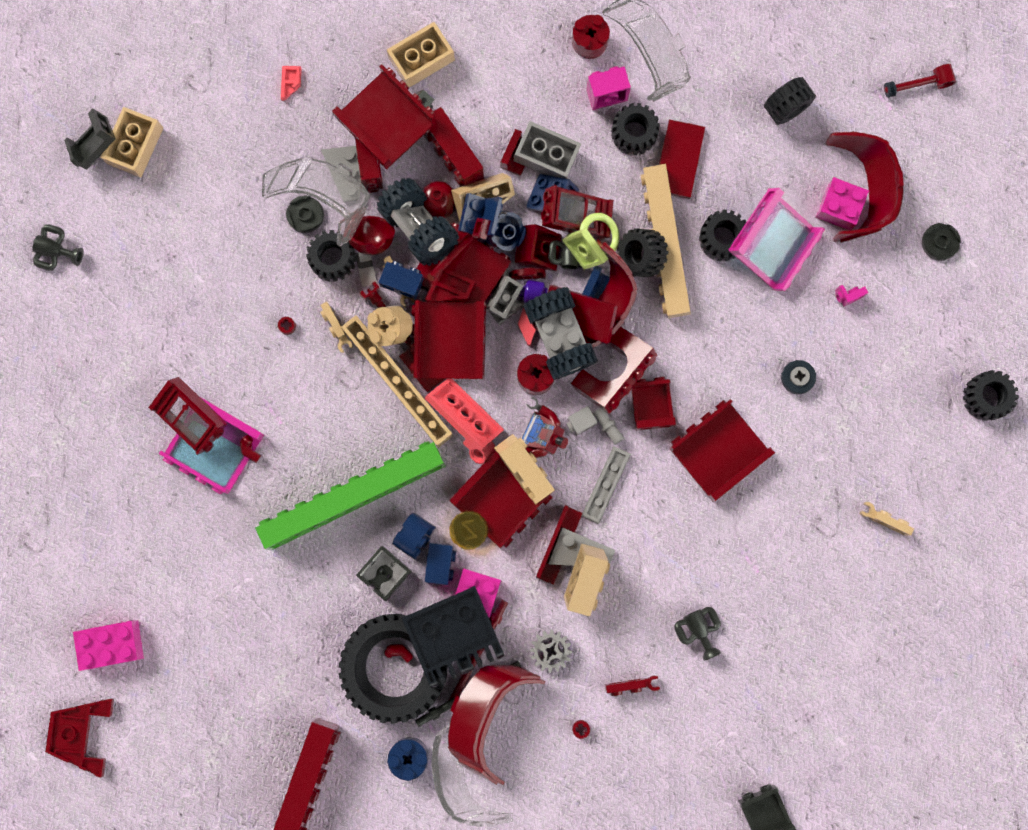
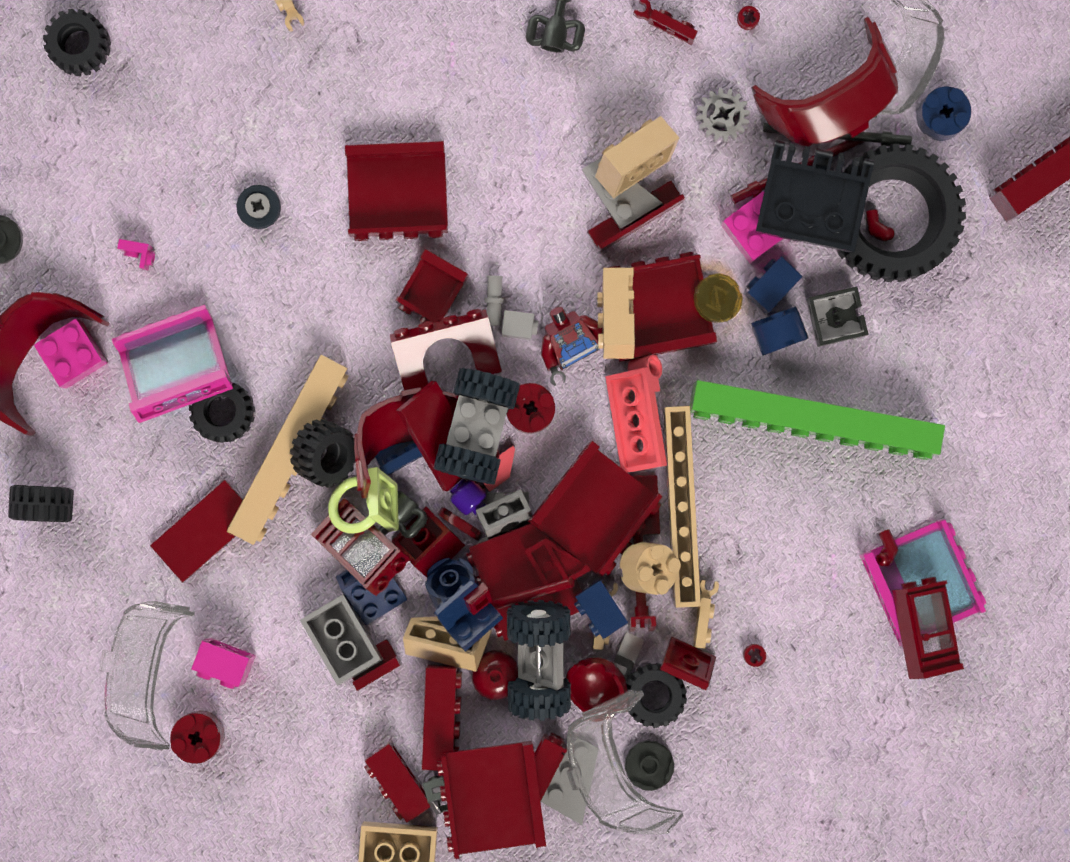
camera: 150 degrees left, 5 degrees up
light grey tile [582,446,631,524] -> none
black tyre [611,103,660,155] -> none
none -> dark red brick [364,741,431,823]
none -> dark red plate [660,637,716,690]

